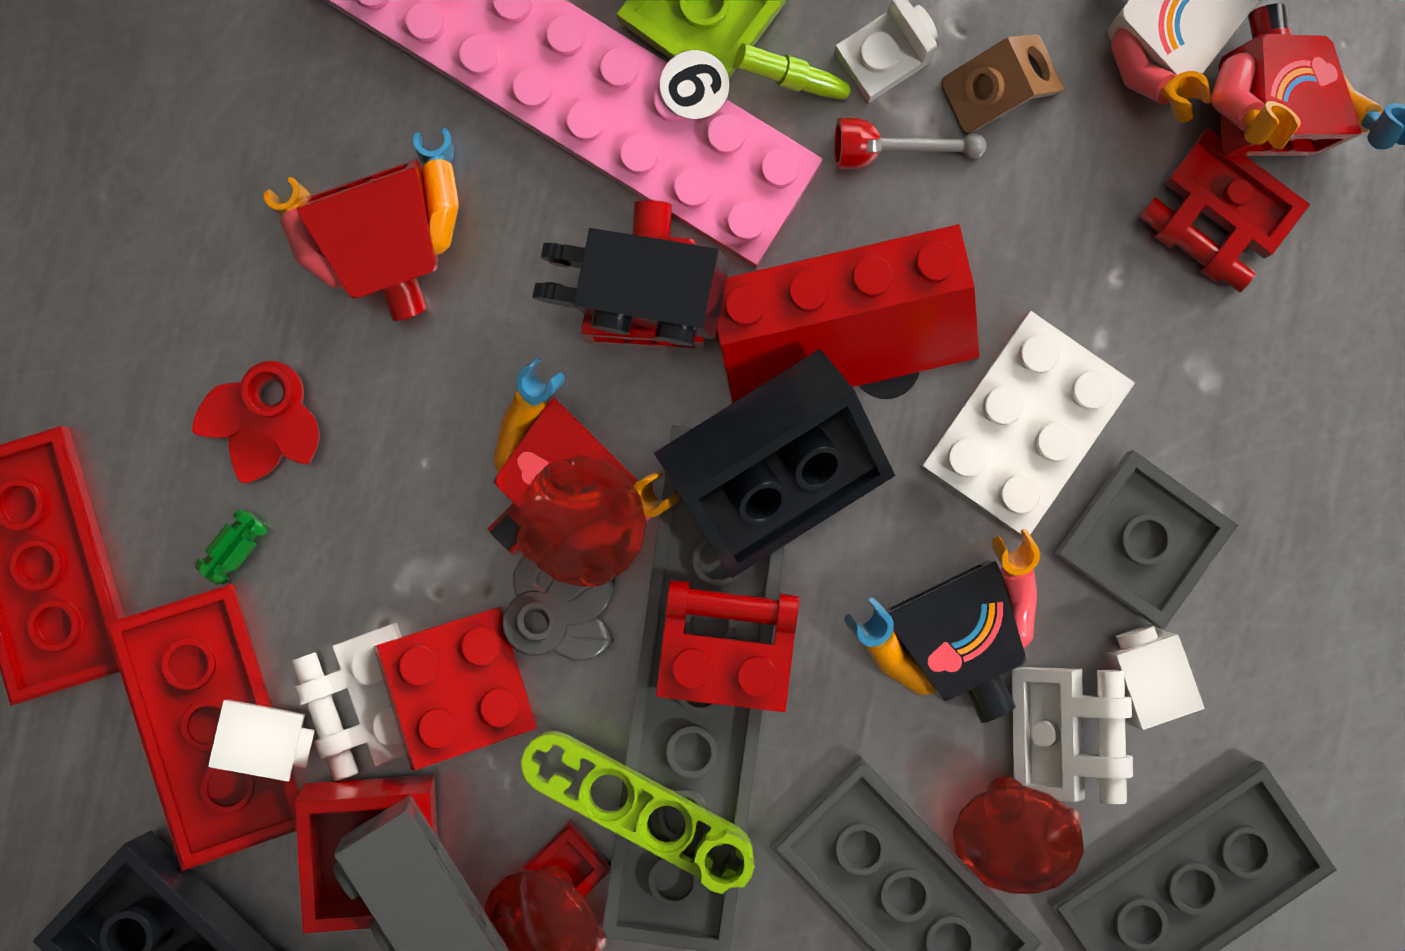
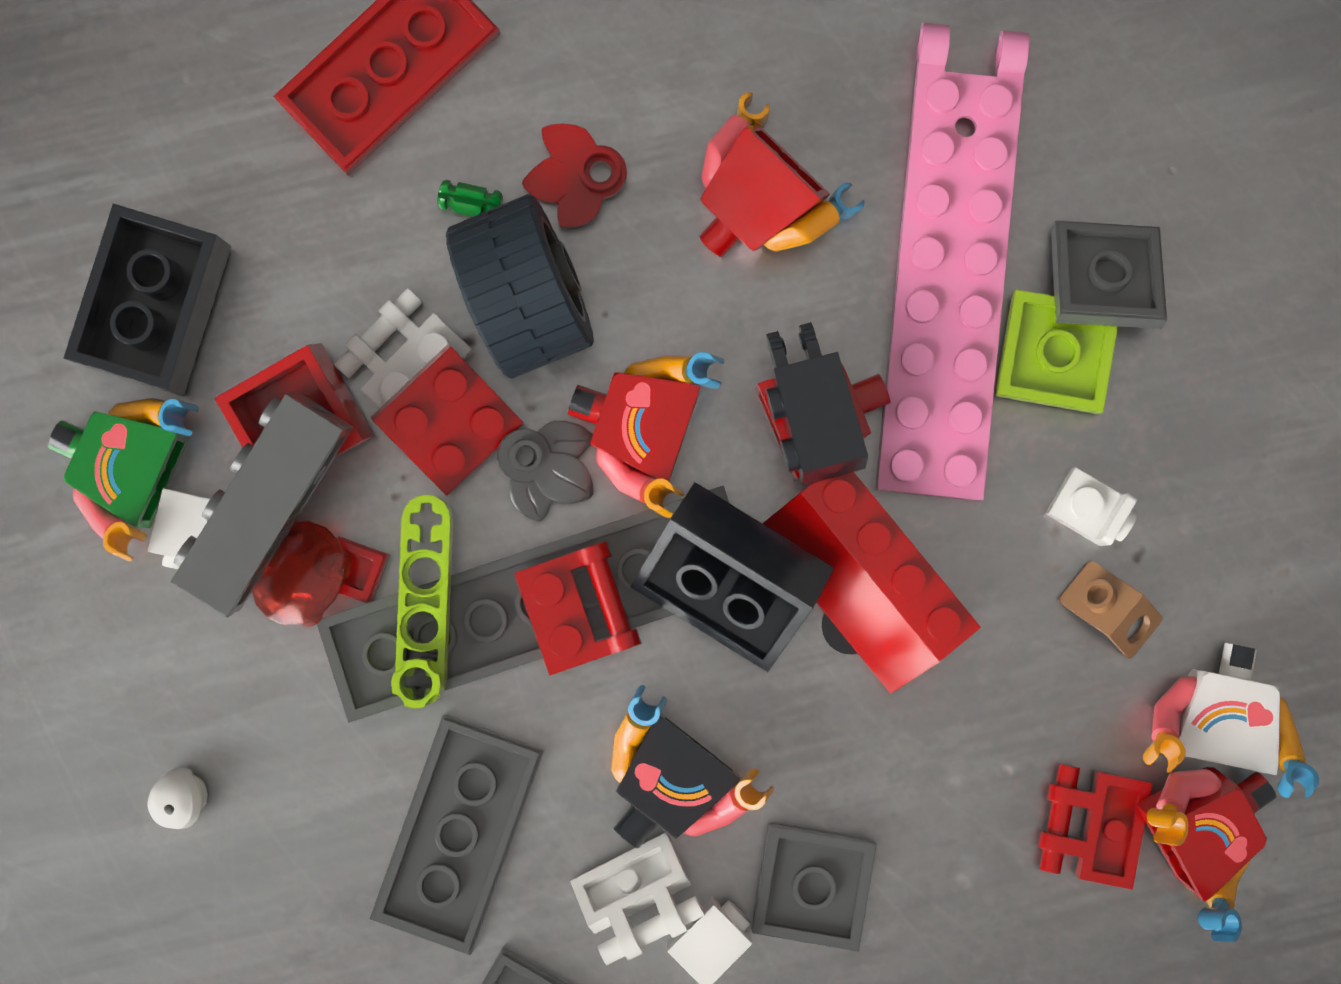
camera: 60 degrees right, 0 degrees up
red tile [105,584,300,871] -> none
white brick [208,699,314,781] -> none
clear red dish [517,456,646,587] -> none
white sticker [660,50,729,119] -> none
lime piece [734,43,850,100] -> none
hinge [834,118,987,169] -> none
white plate [920,311,1135,539] -> none
clear red dish [953,777,1084,894] -> none
none -> black wheel [446,194,594,379]

